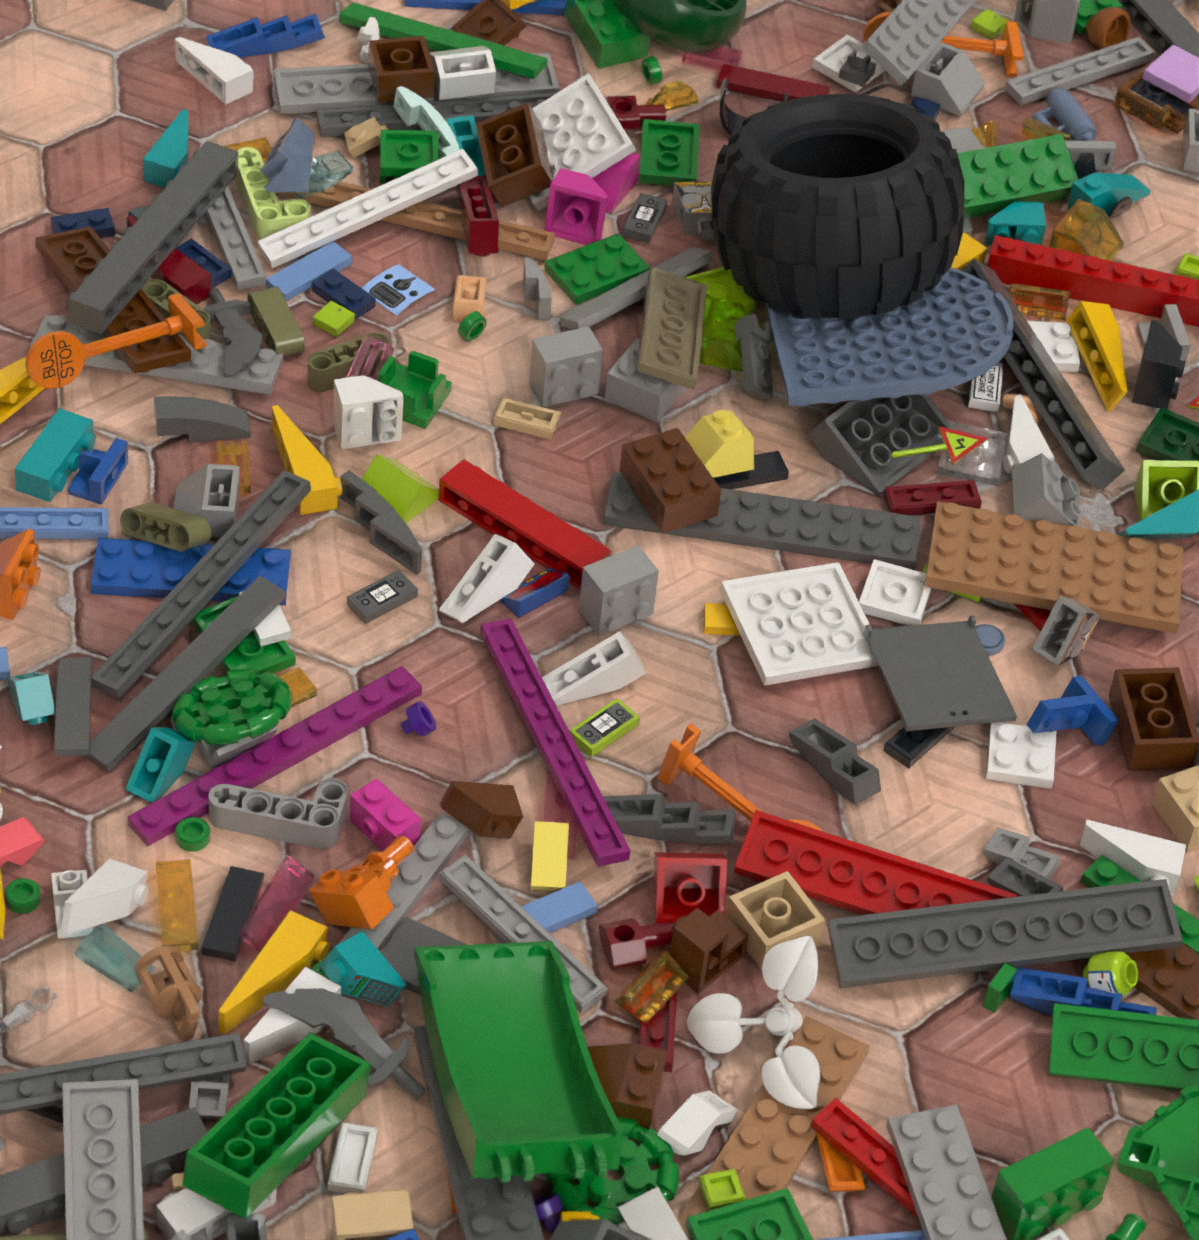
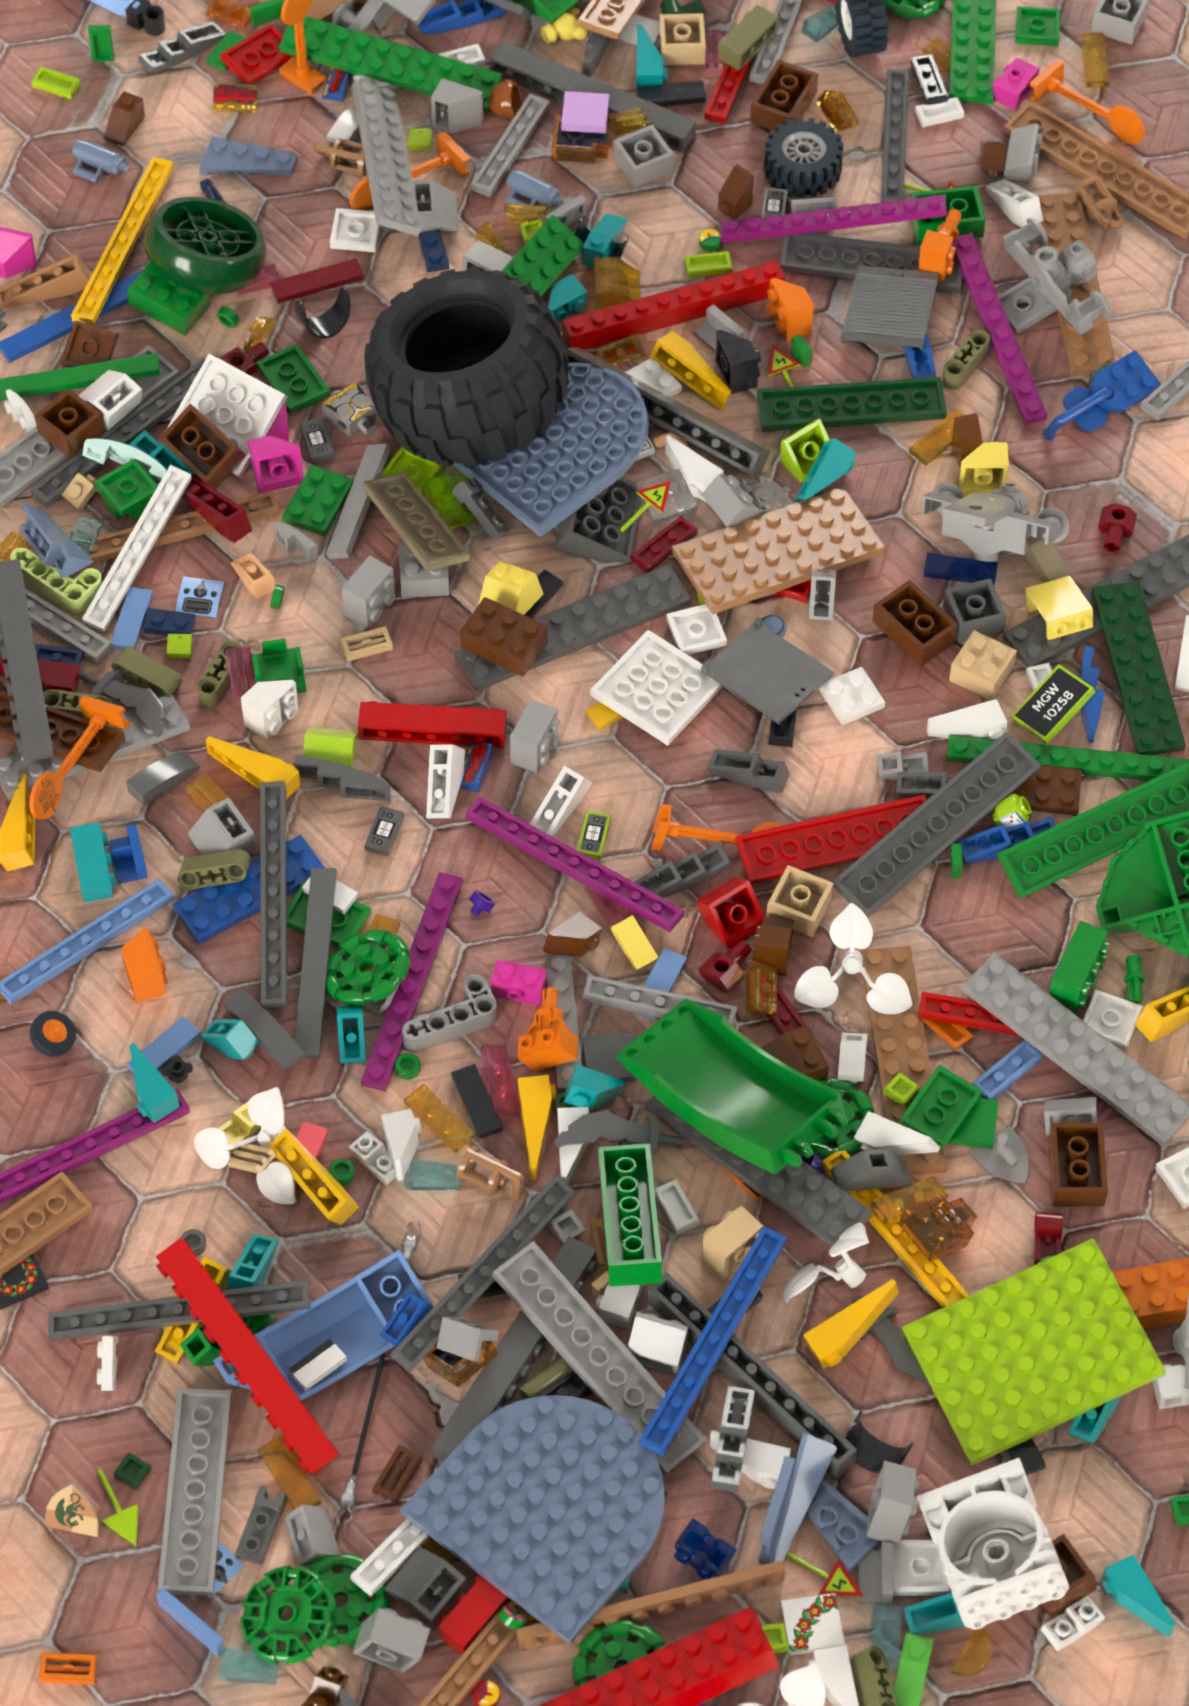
camera: 30 degrees left, 10 degrees up
dark grey tile [838,50,876,87] -> none
blue bracket [1026,676,1119,745] -> none

